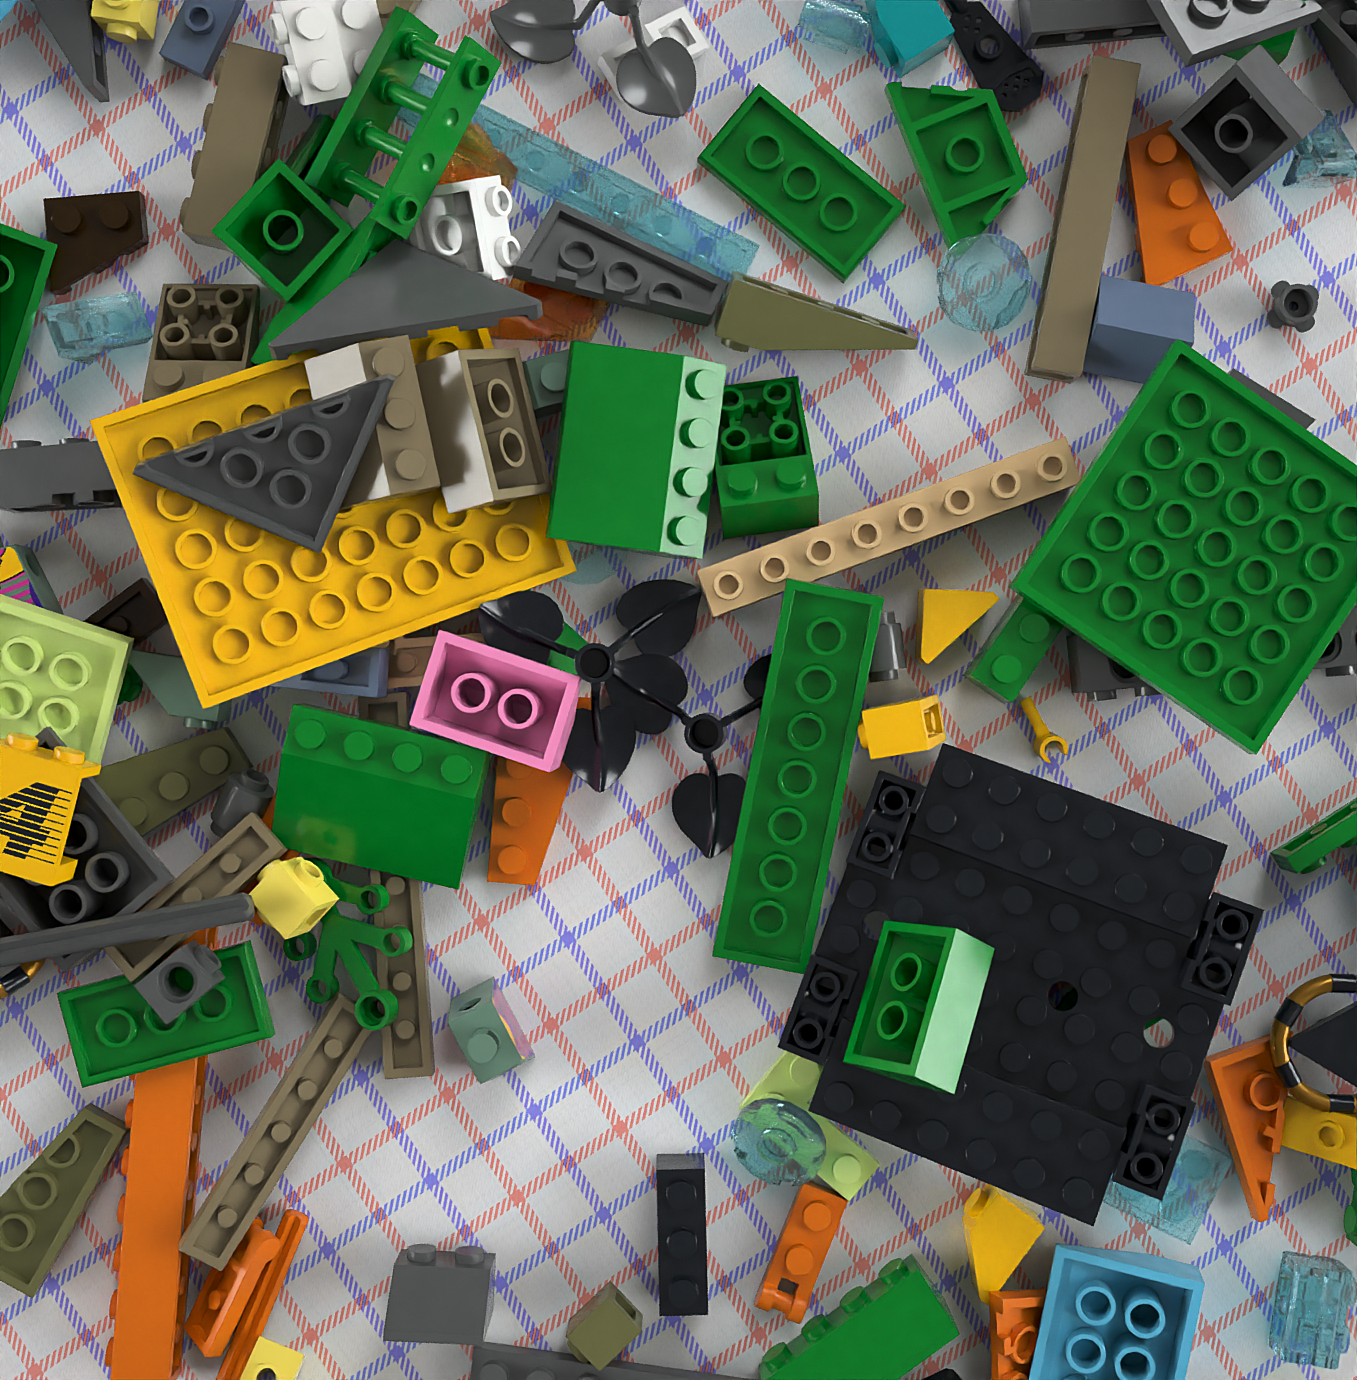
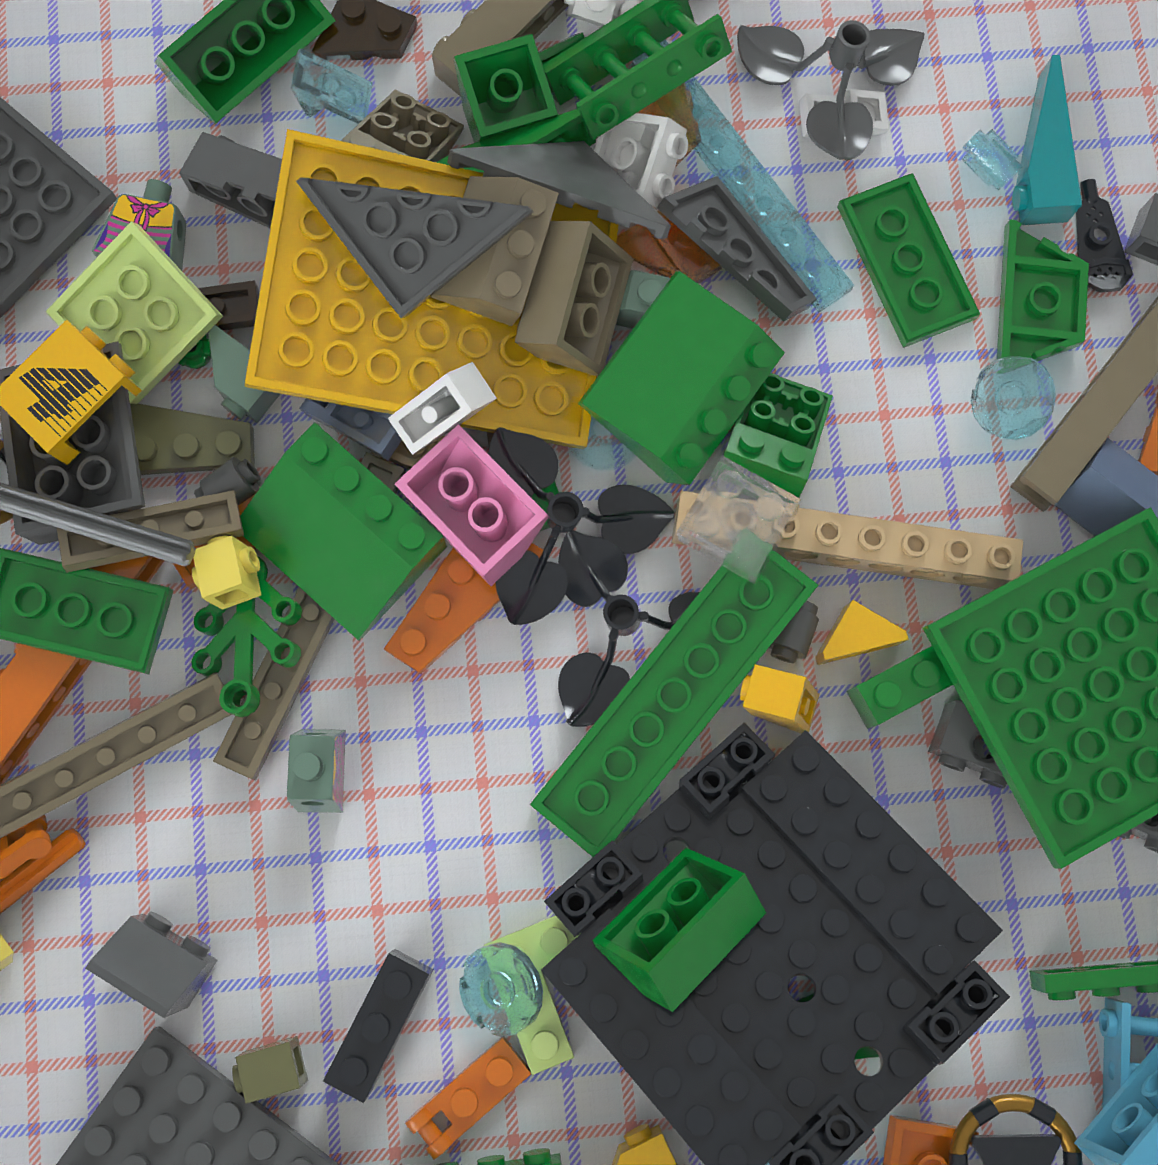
camera: 25 degrees right, 10 degrees down
dark grey brick [134,940,226,1025] -> none
olive slope [714,270,919,352] -> none
yellow hand [1020,697,1068,763] -> none
none -> white slope [388,362,497,455]
none -> clear brick [676,456,801,584]

